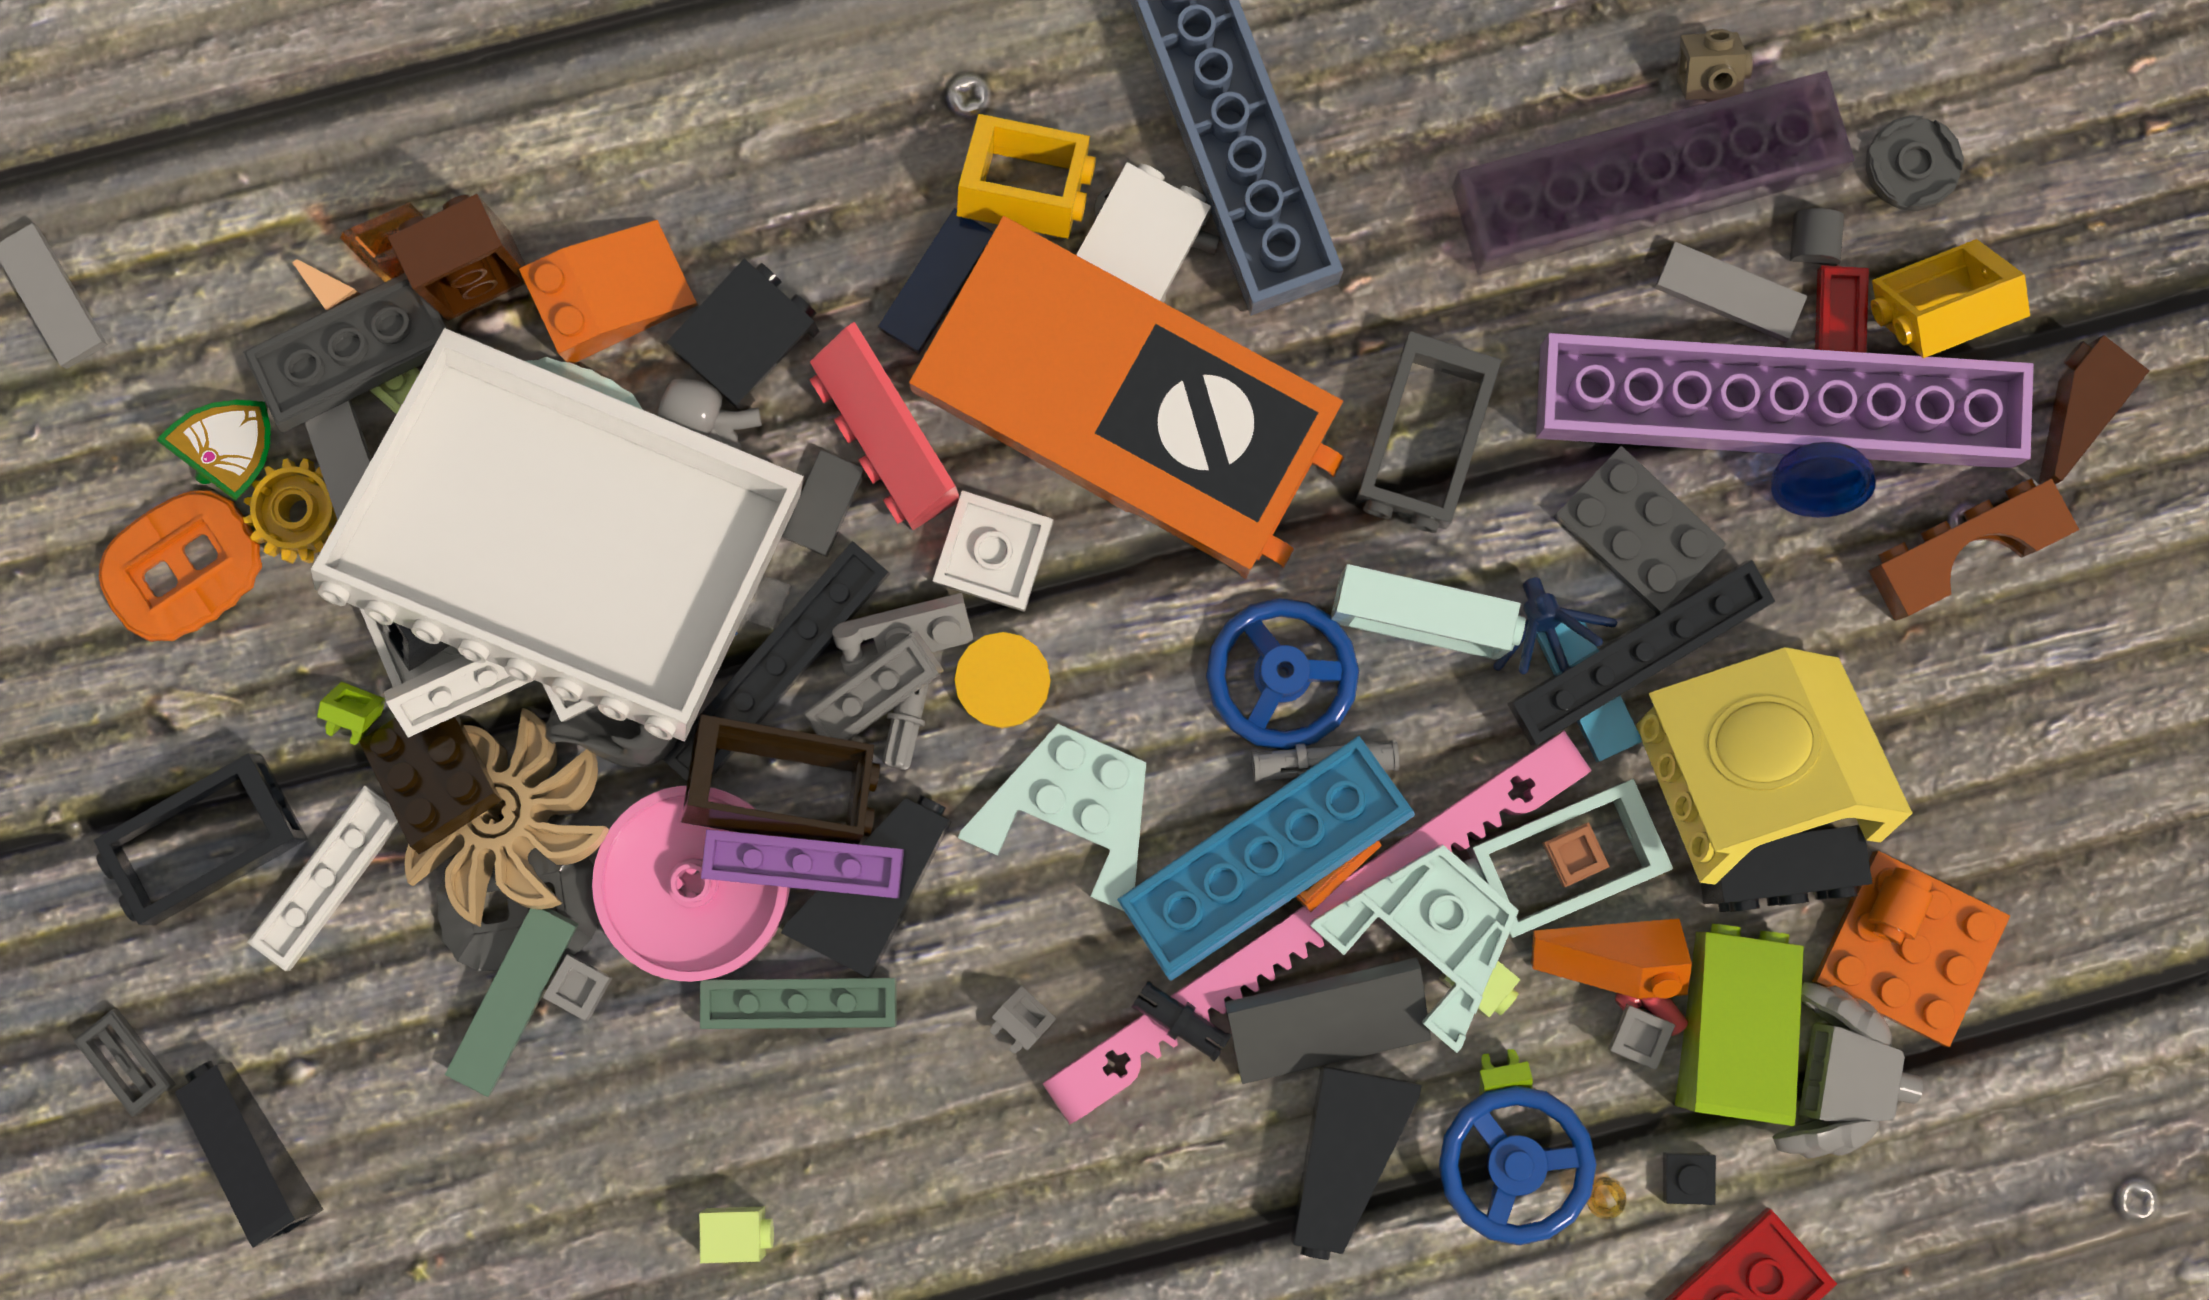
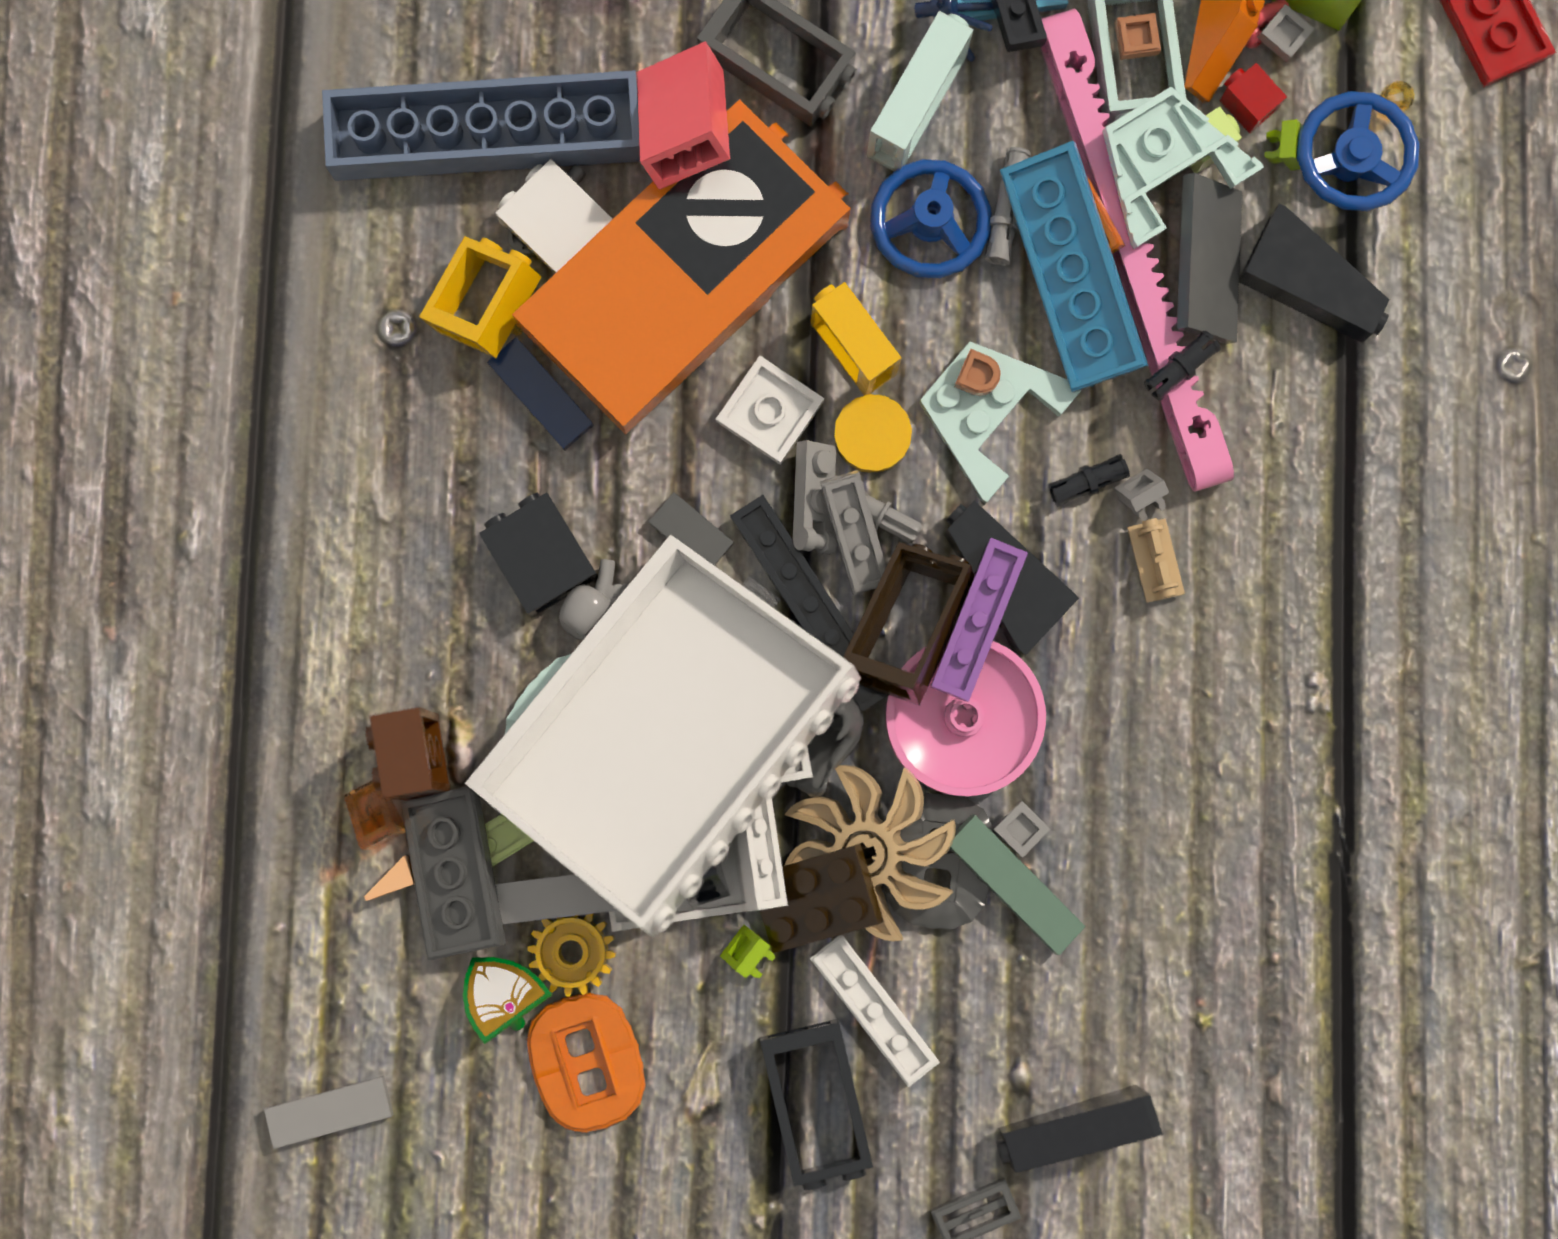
camera: 80 degrees left, 0 degrees up
orange slope [519,220,698,364] -> none
yellowish green brick [699,1206,774,1263] -> none
sand green plate [700,978,897,1029] -> none
coral slope [809,322,960,531] -> none
black plate [1663,1152,1716,1205] -> none
none -> coral brick [637,41,730,189]
none -> yellow window [811,282,901,396]
none -> nougat tile [954,348,1001,396]
none -> black pin [1048,454,1130,507]
none -> tan hinge [1127,518,1185,603]
none -> red brick [1219,63,1287,134]

